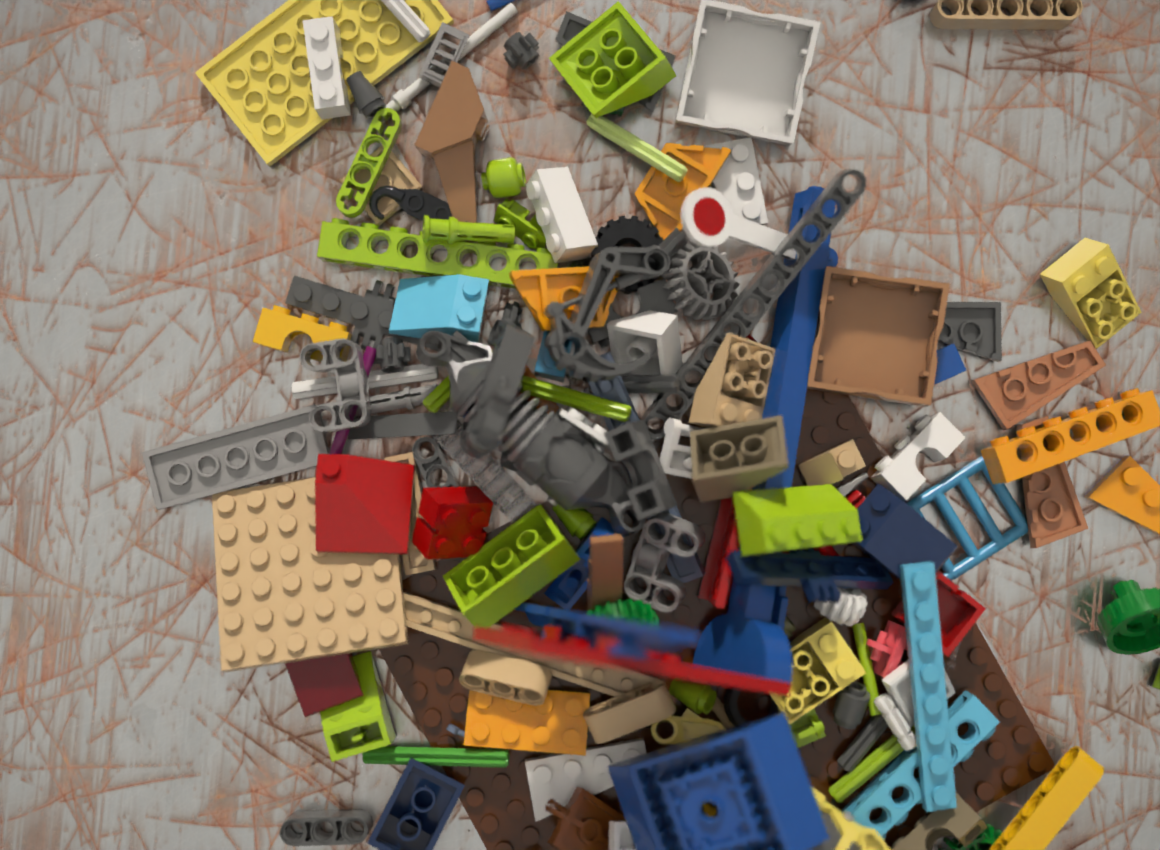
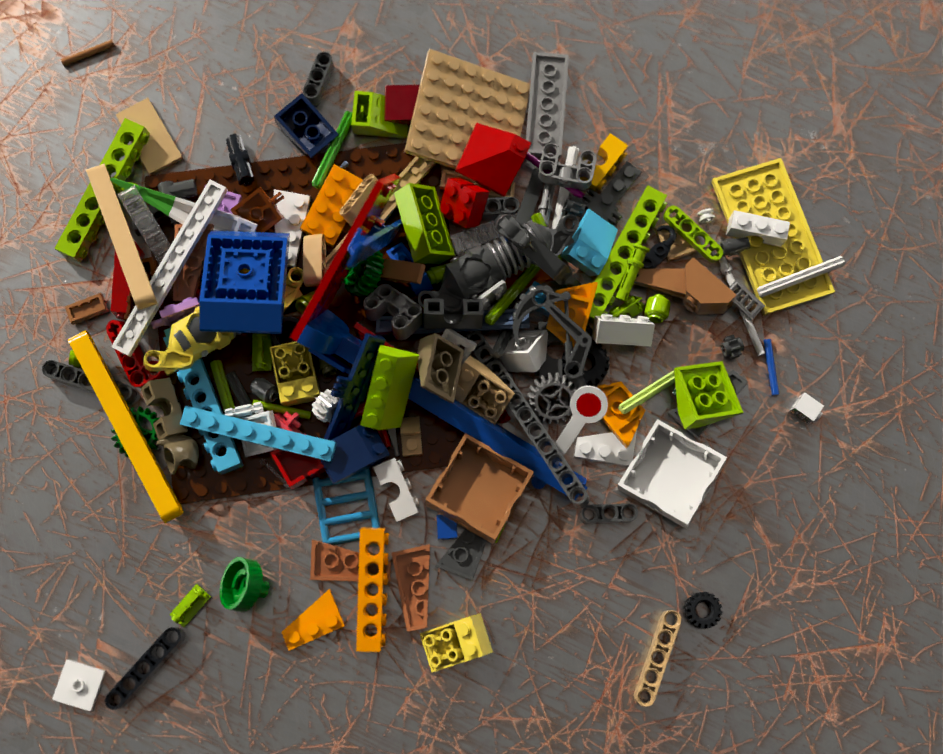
camera: 105 degrees right, 10 degrees down
none -> dark tan piece [157,435,199,475]
none -> dark grey beam [579,503,638,524]
none -> white bush [697,208,716,223]

